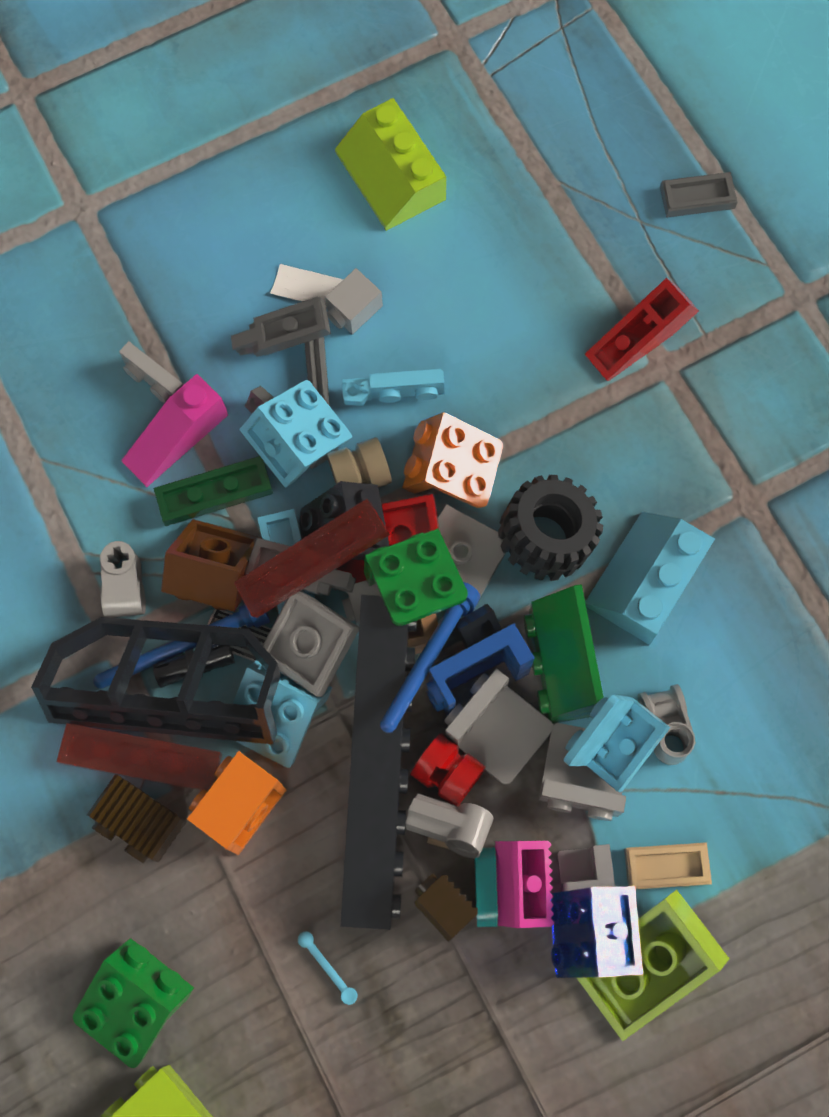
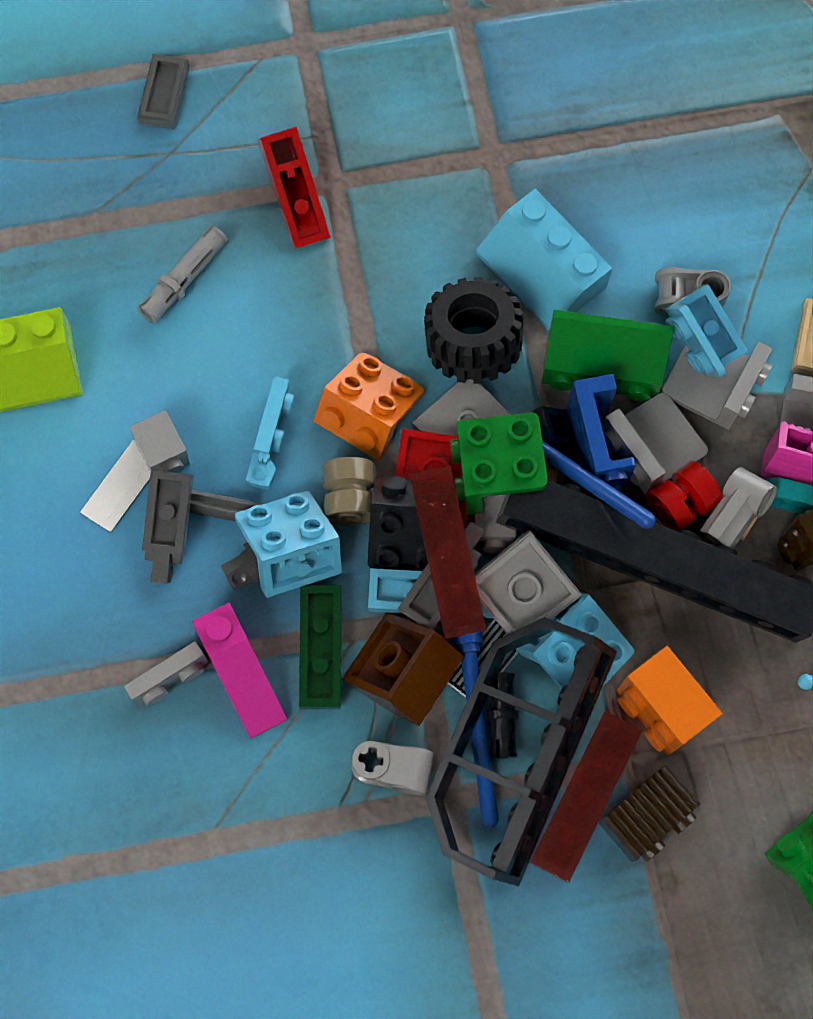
camera: 75 degrees left, 0 degrees up
none -> light grey pin [137,225,228,324]

